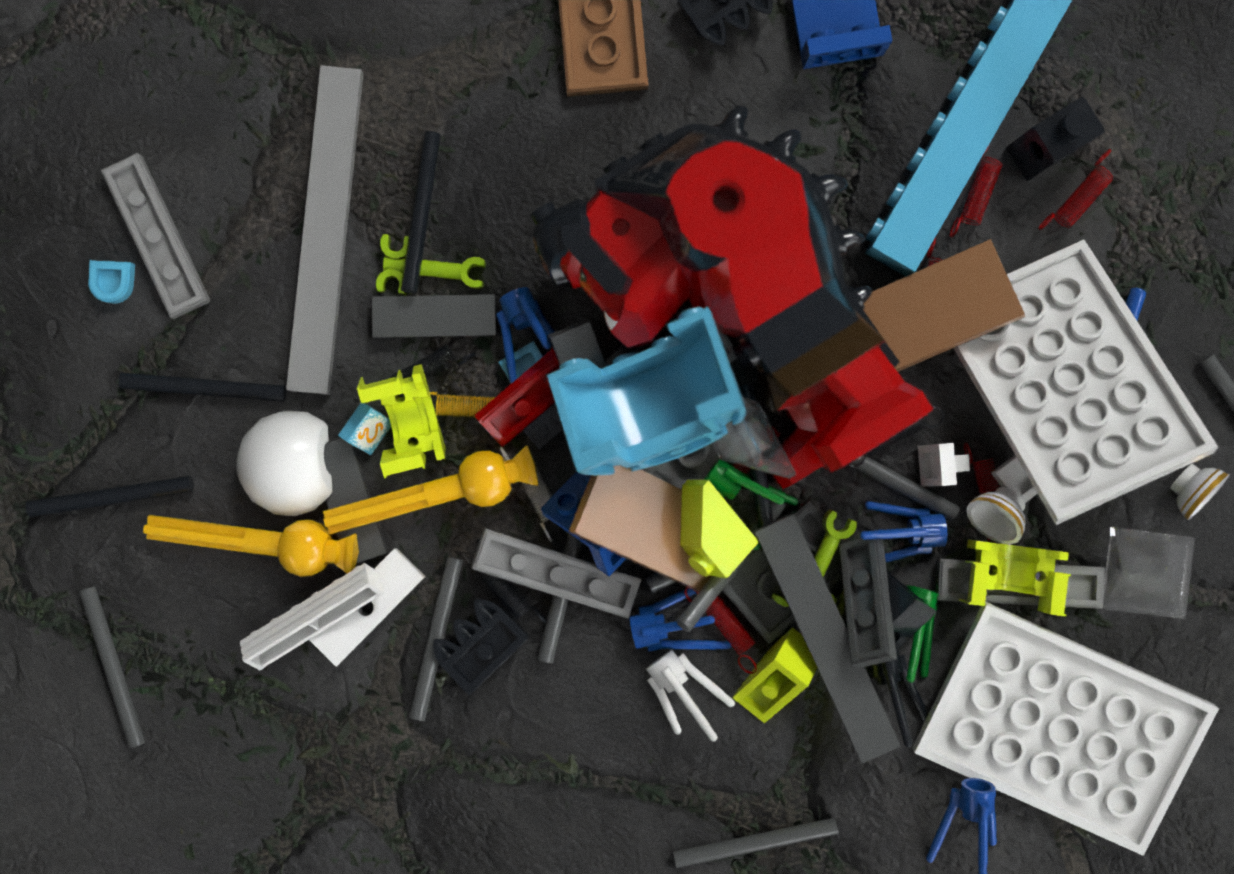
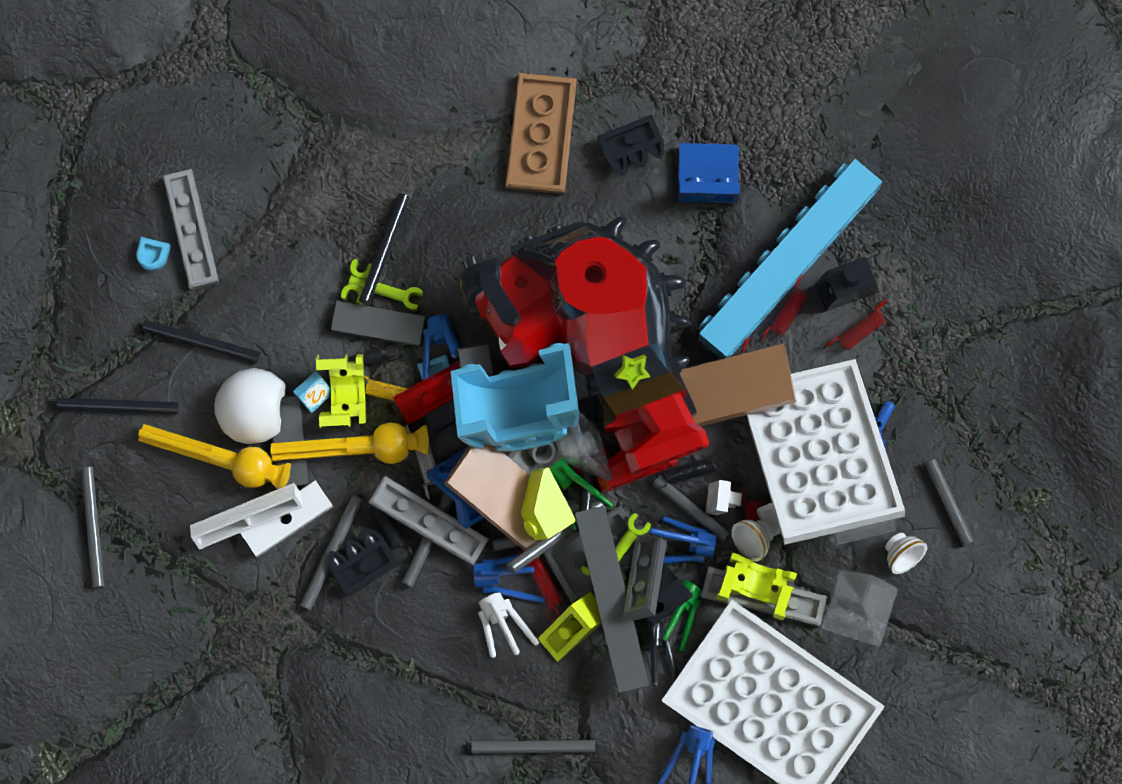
camera: 10 degrees right, 10 degrees down
light grey tile [286,65,364,395] -> none
none -> lime piece [614,355,651,390]

